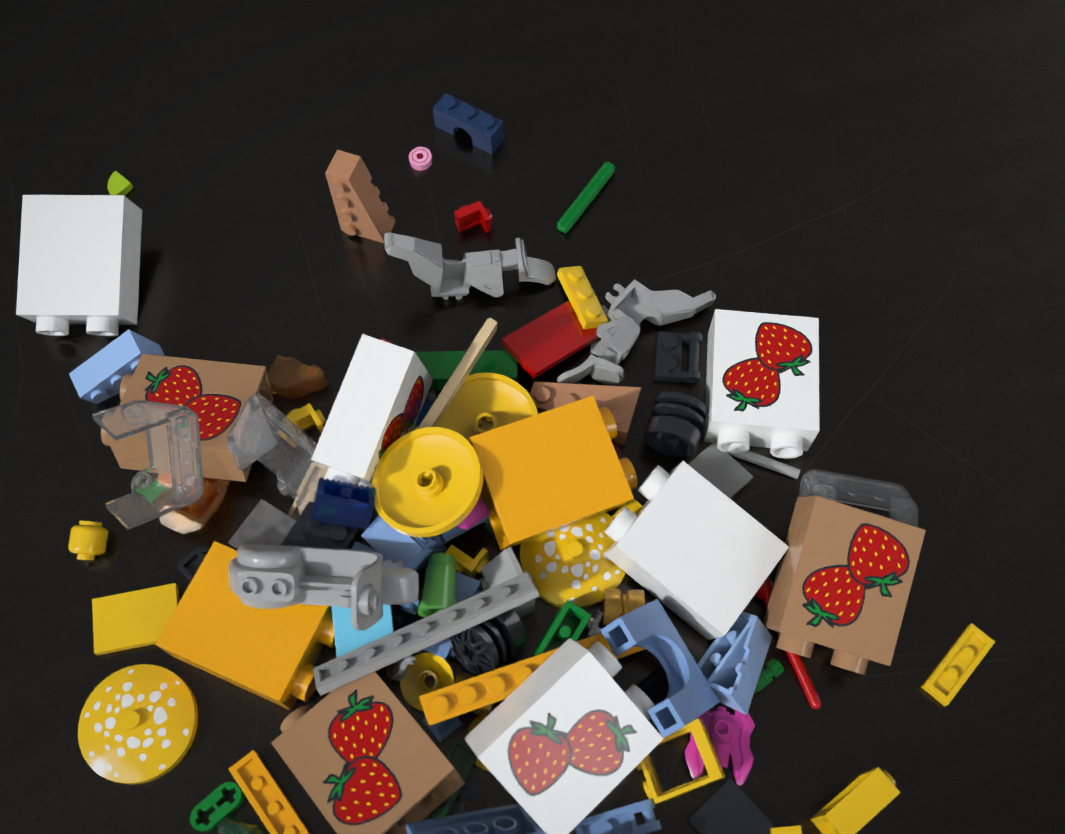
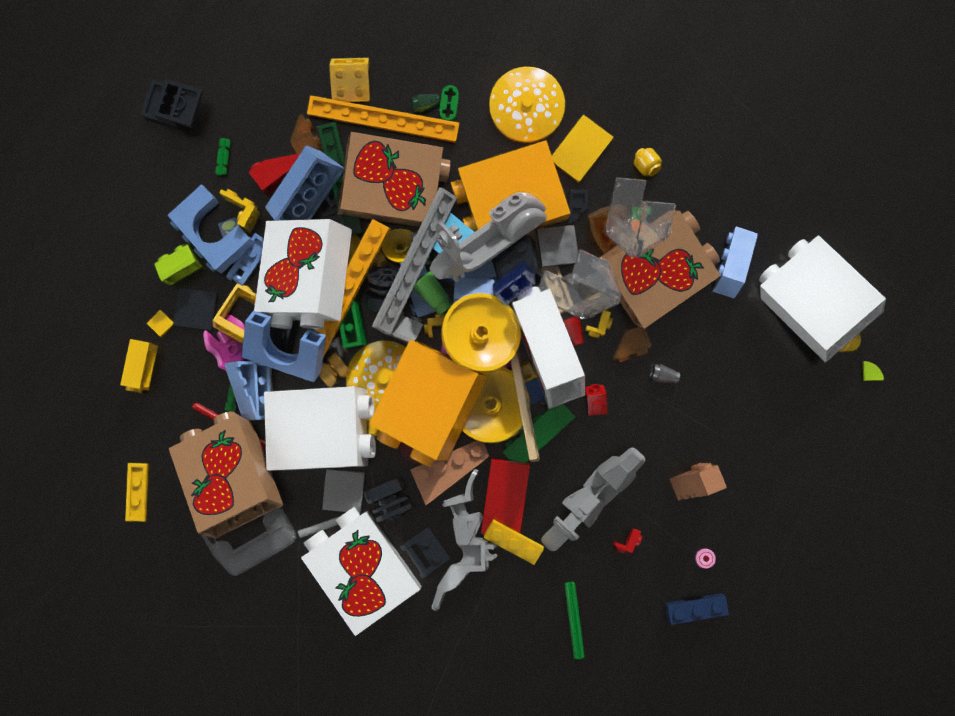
camera: 140 degrees right, 20 degrees up
none -> flat silver cone [650,363,680,384]

